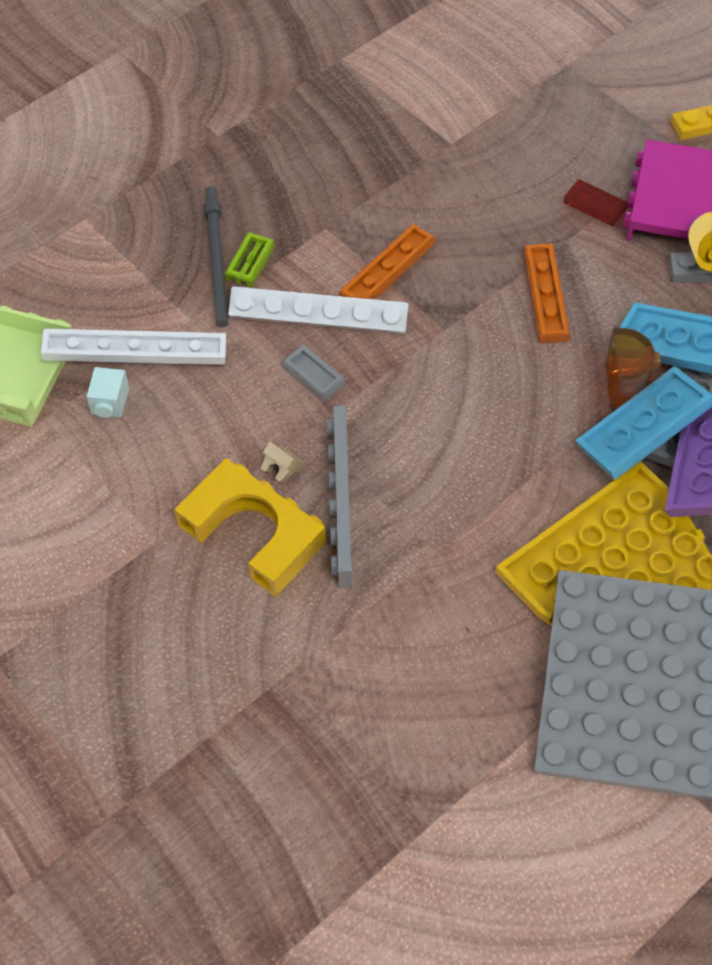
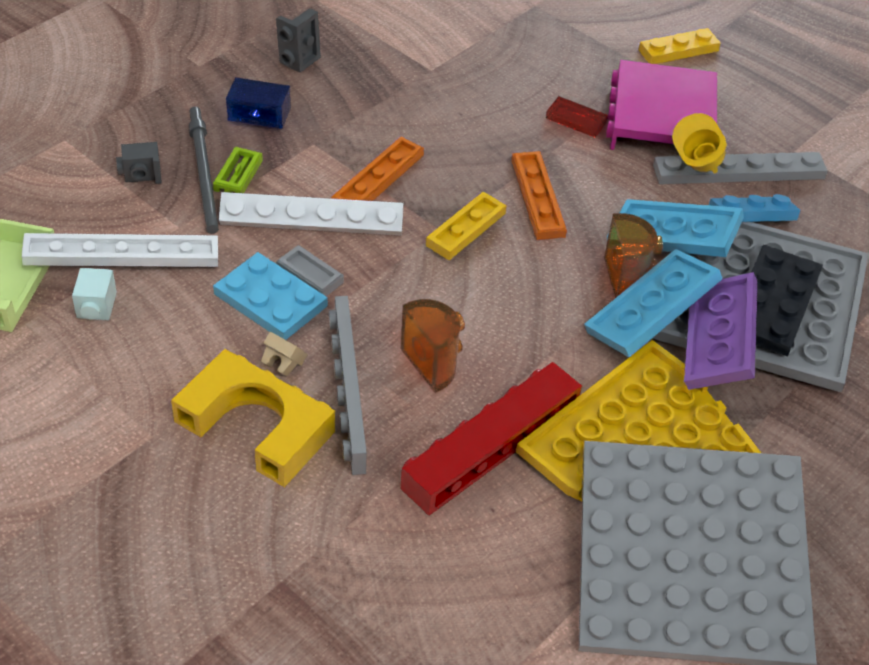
camera: 10 degrees left, 10 degrees down
none -> dark grey brick [116,142,162,184]
none -> medium azure plate [213,252,328,340]
none -> clear blue brick [226,77,291,129]
none -> dark grey bracket [276,8,321,72]
none -> clear orange brick [400,299,465,393]
none -> red brick [400,362,582,516]
none -> yellow plate [426,192,507,260]

